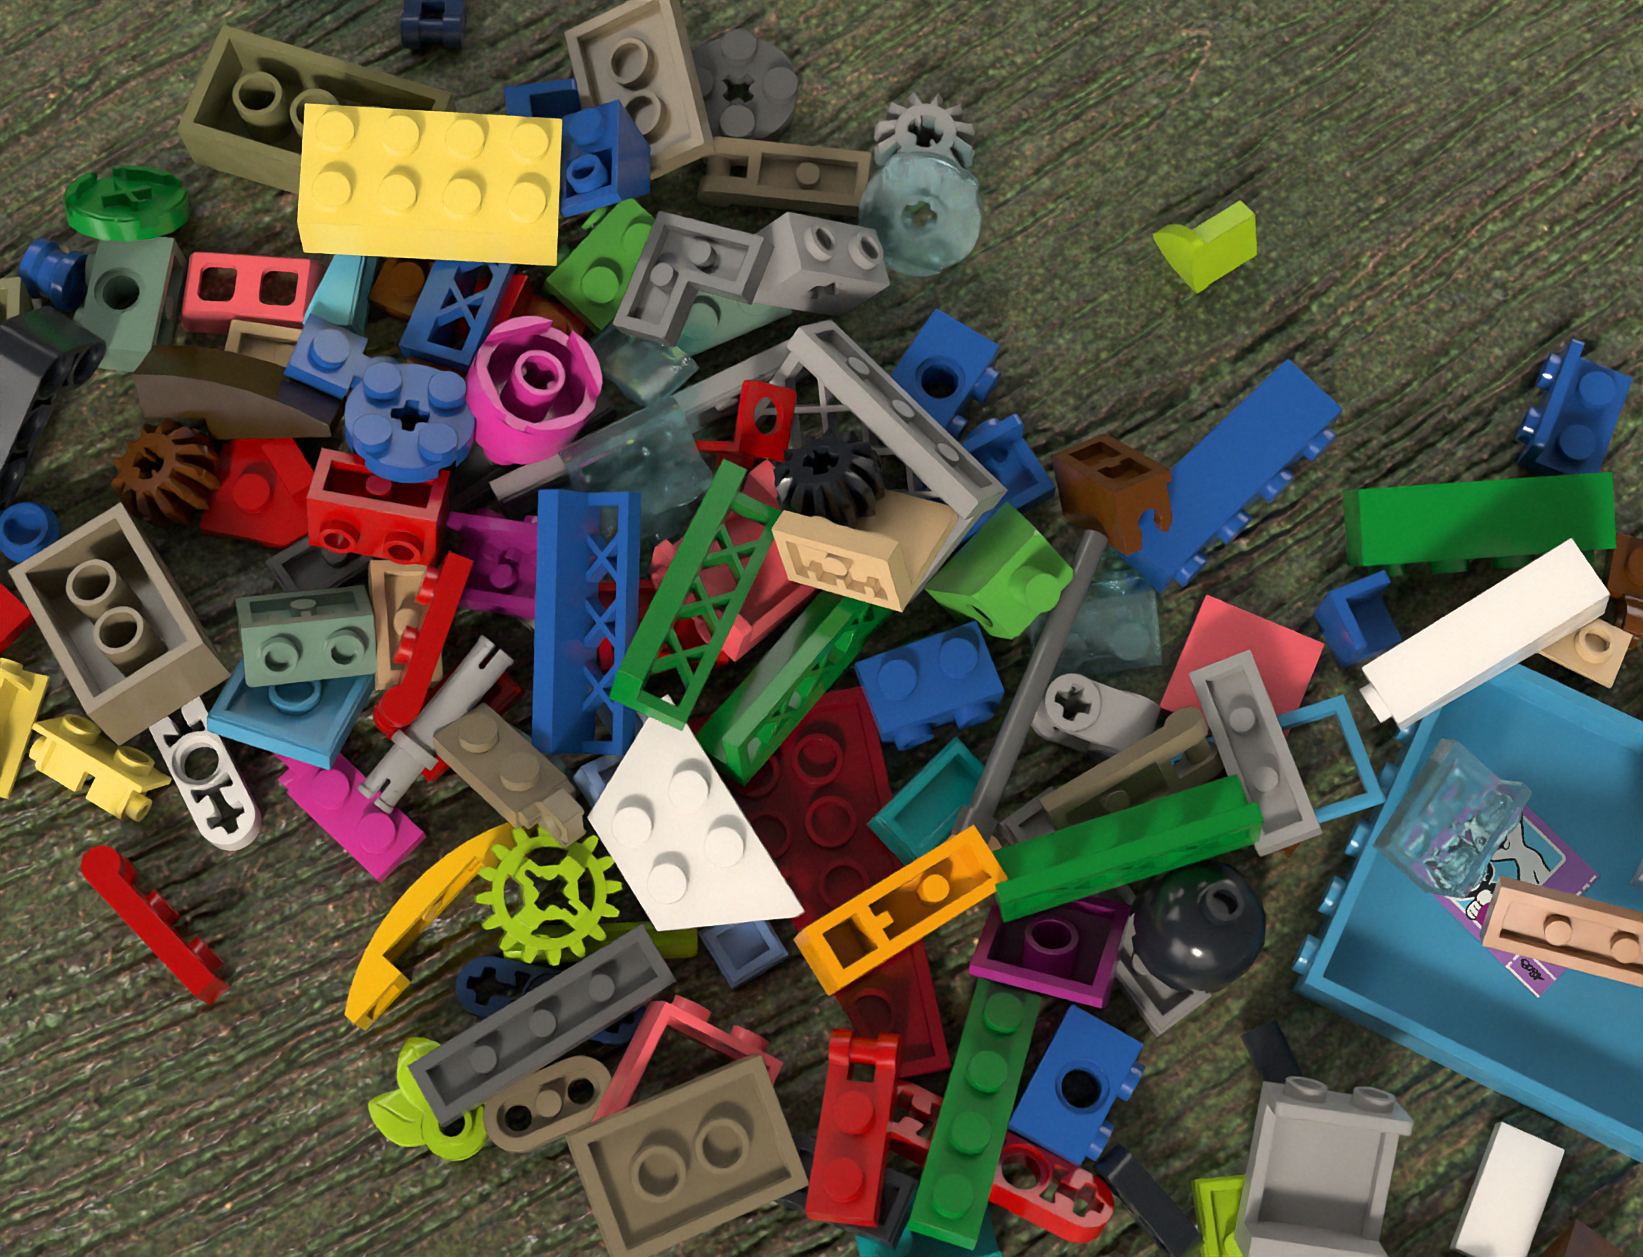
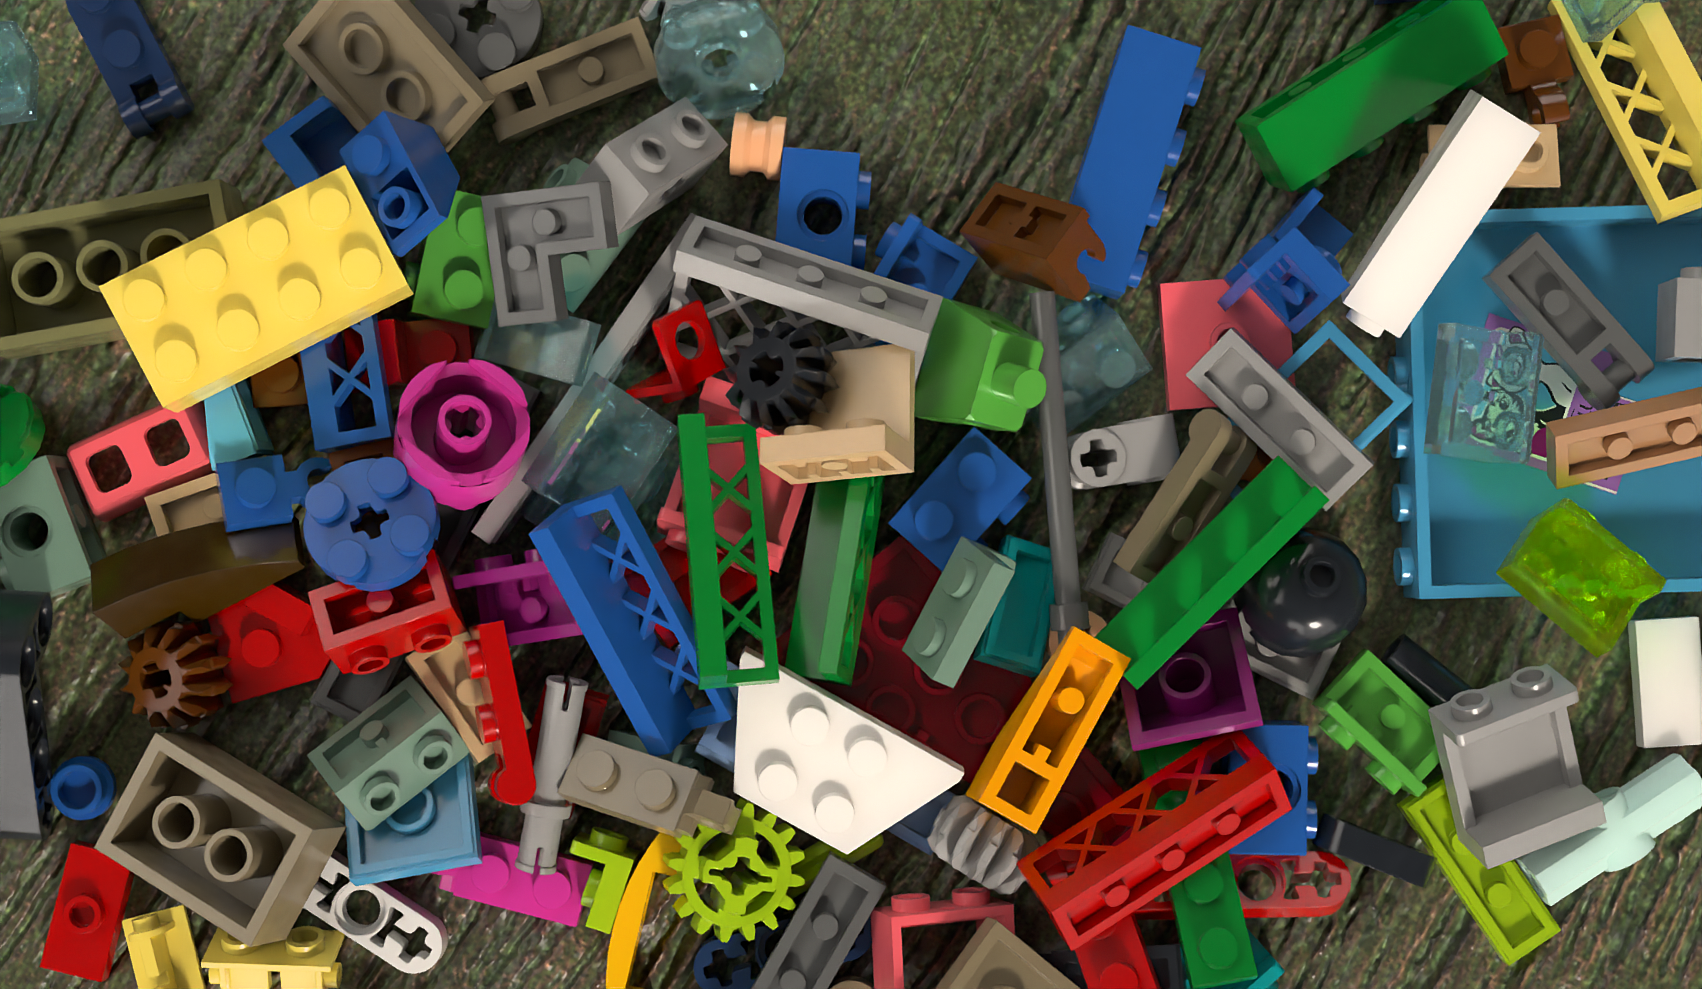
camera: 25 degrees left, 15 degrees up
none -> lime bracket [569,827,640,934]
none -> light nougat wheel [729,112,787,181]
none -> sand green bracket [902,536,1016,688]
none -> light grey gear [927,795,1040,894]
none -> red fence [1016,730,1292,951]
none -> blue bracket [1217,227,1350,335]
none -> bright green bracket [1311,649,1440,797]
none -> dark grey plate [1482,232,1655,411]
none -> clear neon green bracket [1496,498,1666,658]

